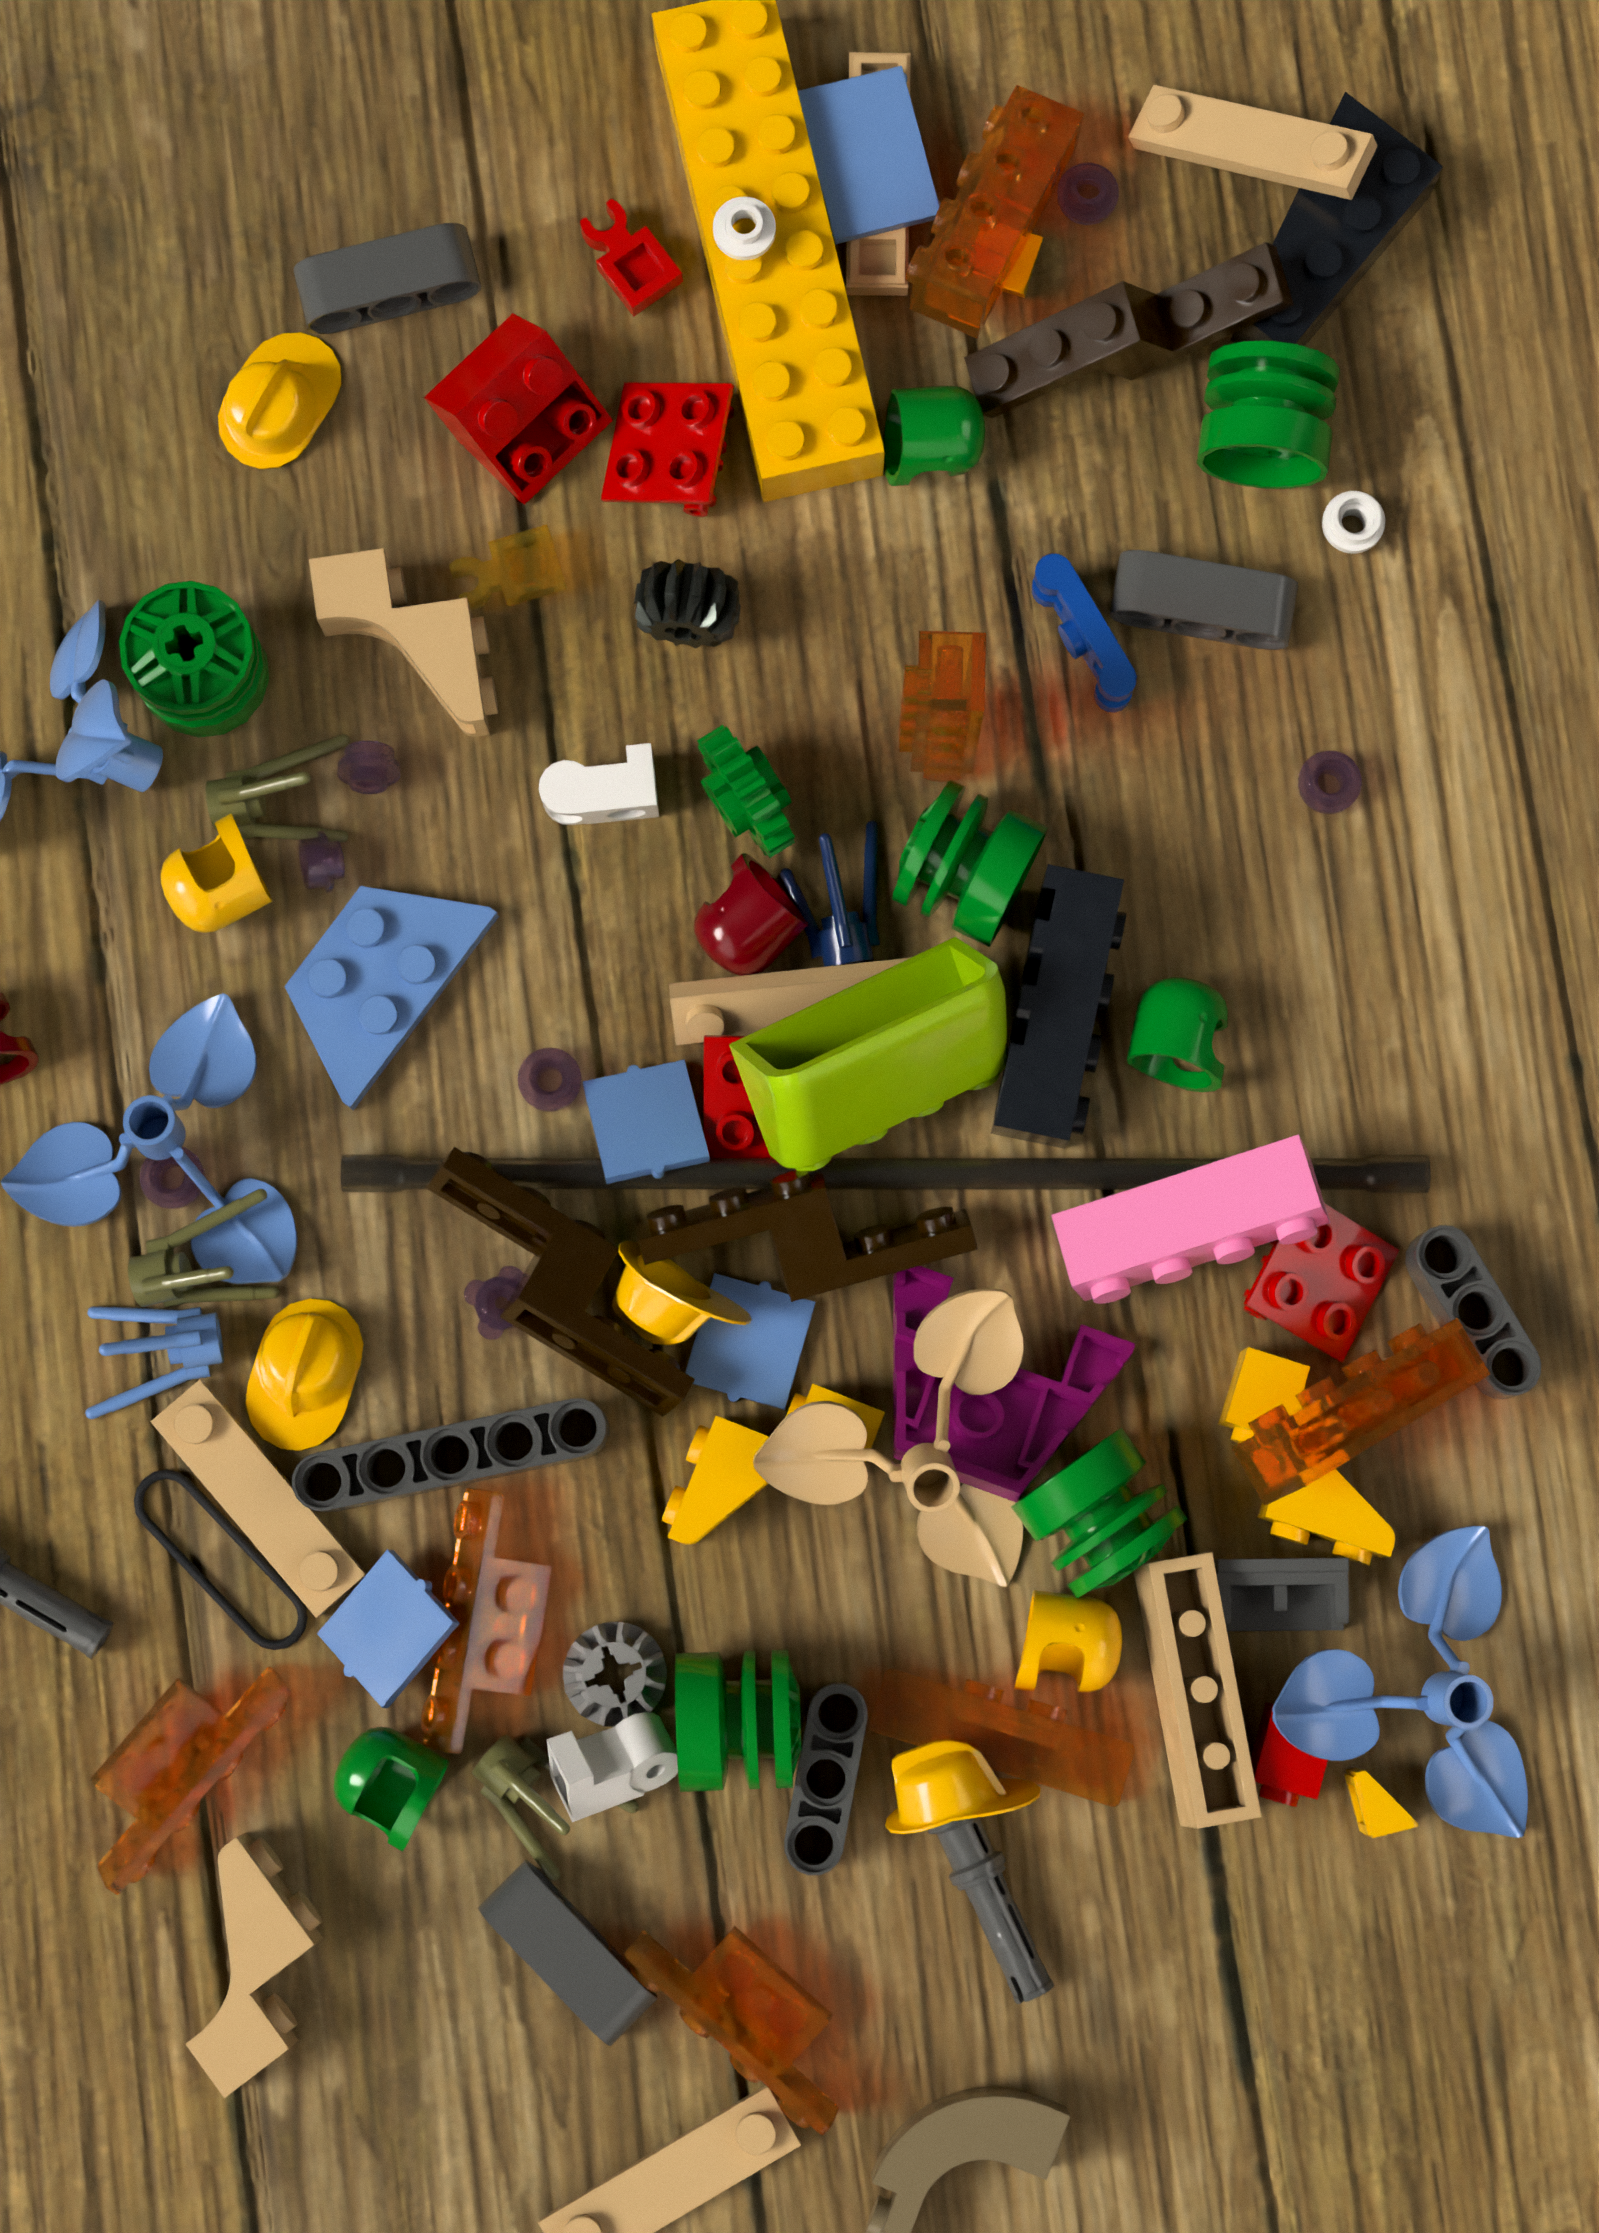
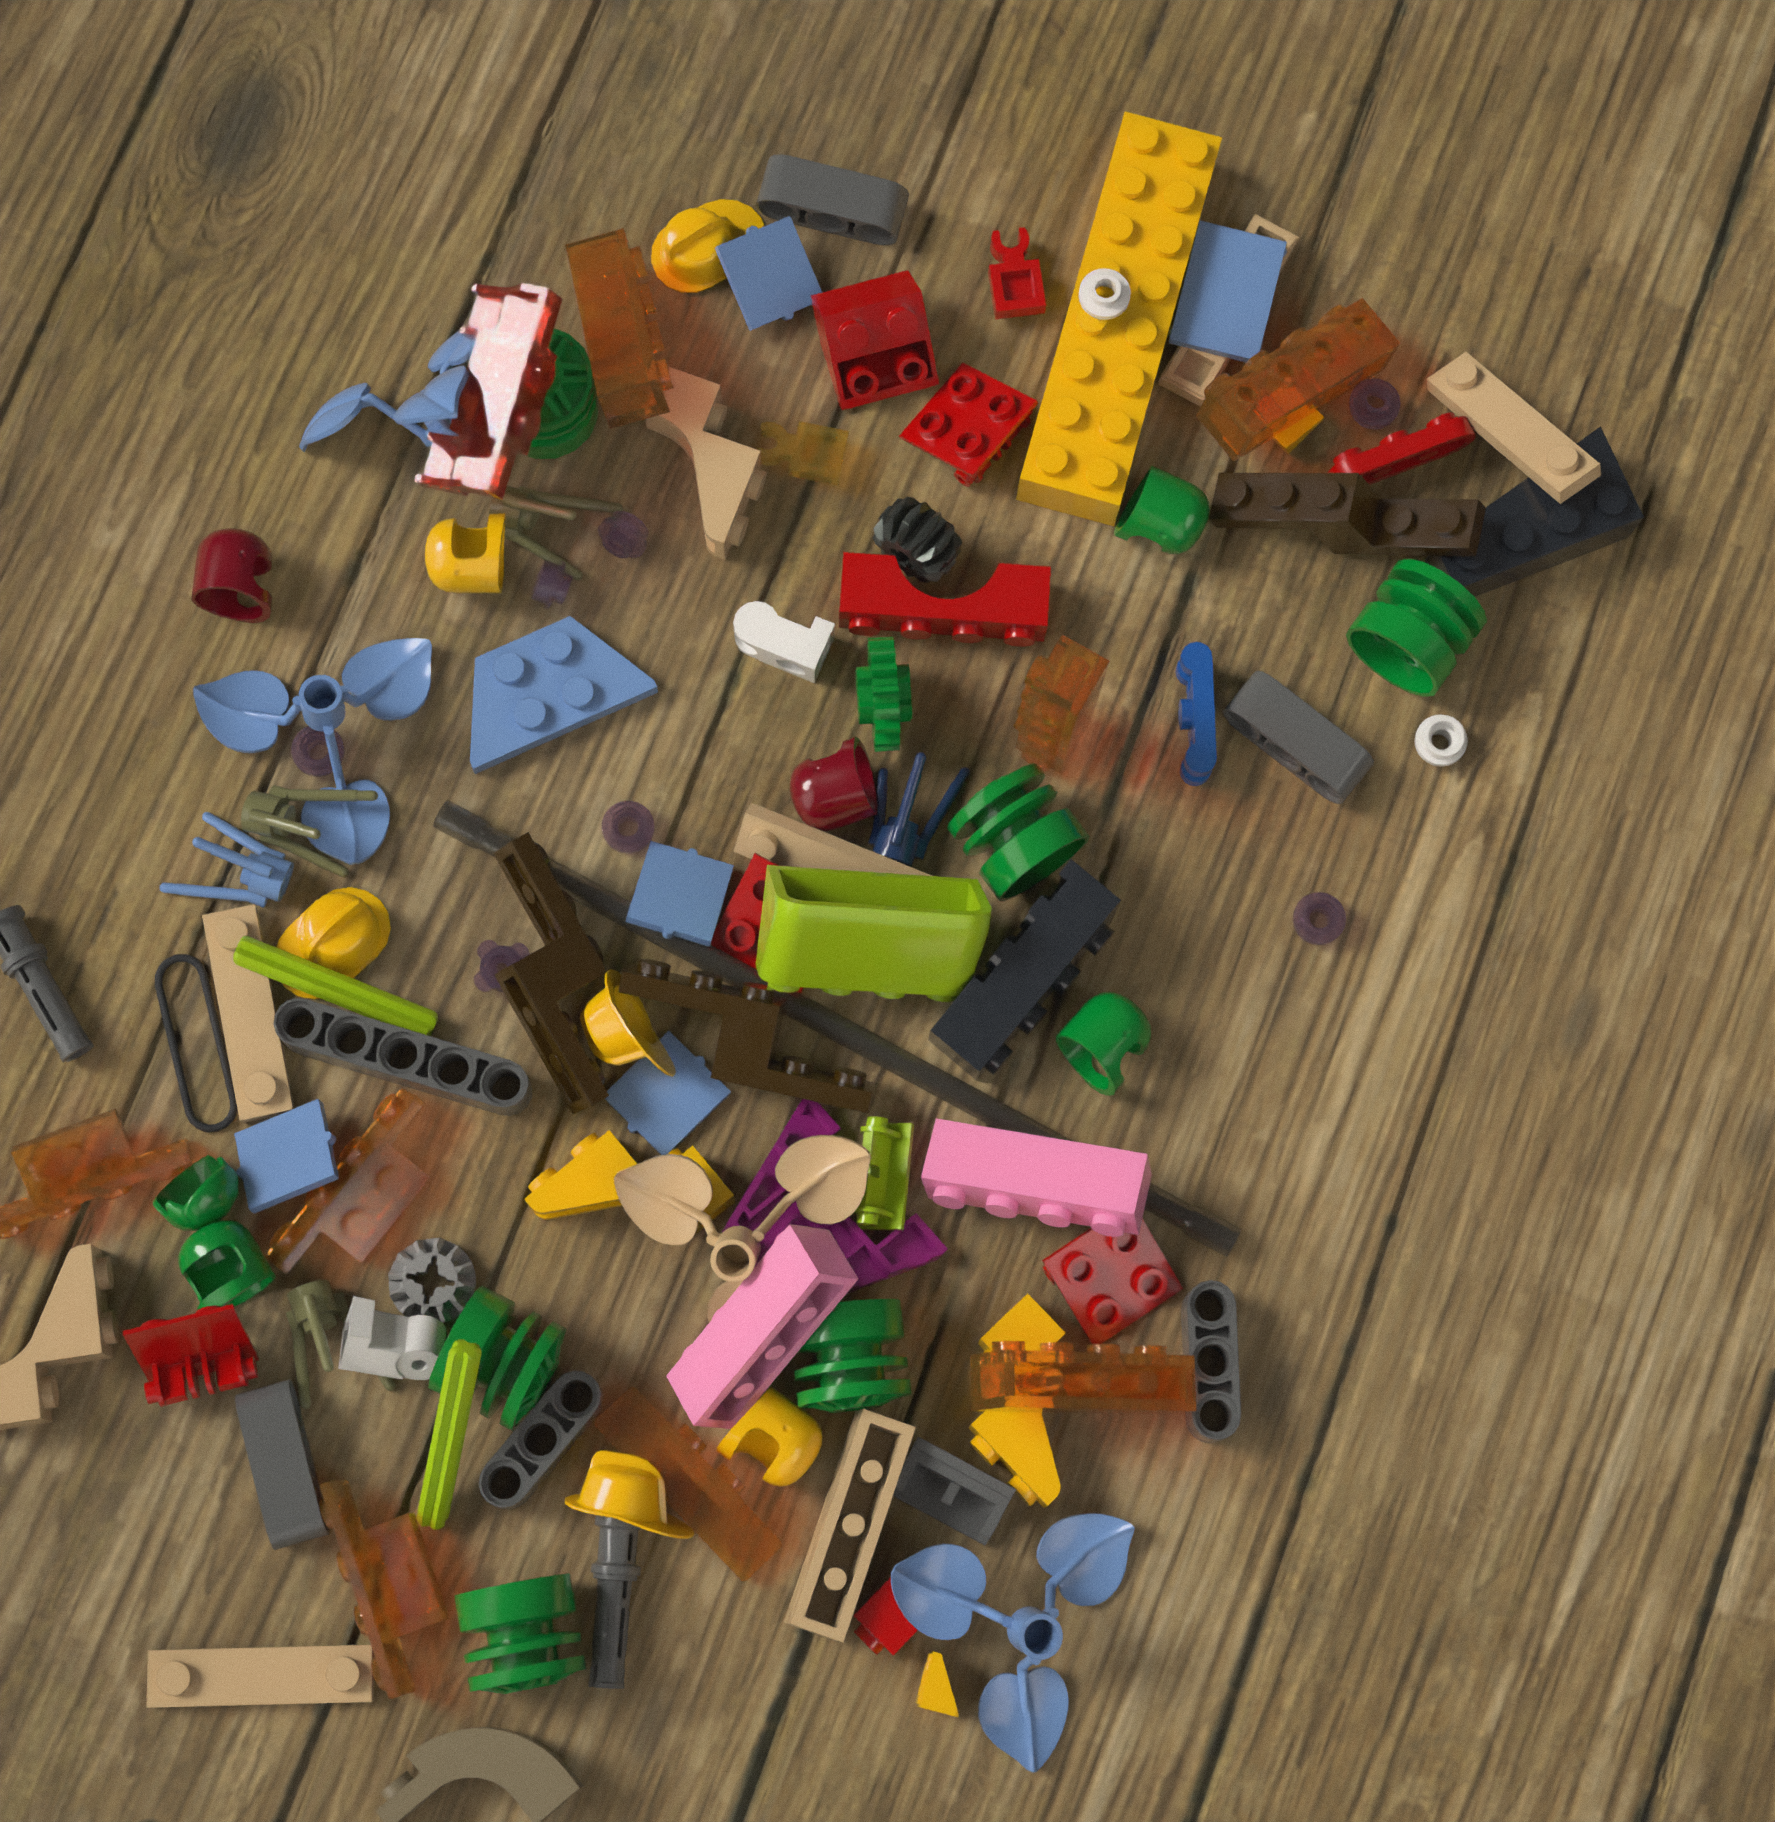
camera: 20 degrees right, 5 degrees down
none -> red hinge [123,1304,259,1407]
none -> green hair [153,1155,238,1232]
none -> lime axle [233,936,438,1036]
none -> clear red bracket [414,283,563,500]
none -> lime axle [416,1339,482,1530]
none -> green wheel [454,1573,586,1695]
none -> clear orange brick [565,228,674,429]
none -> bright pink brick [667,1224,858,1429]
none -> medium blue piece [715,216,822,331]
none -> red arch [839,552,1051,647]
none -> lime hinge [852,1116,914,1230]
none -> red plate [1327,412,1476,485]

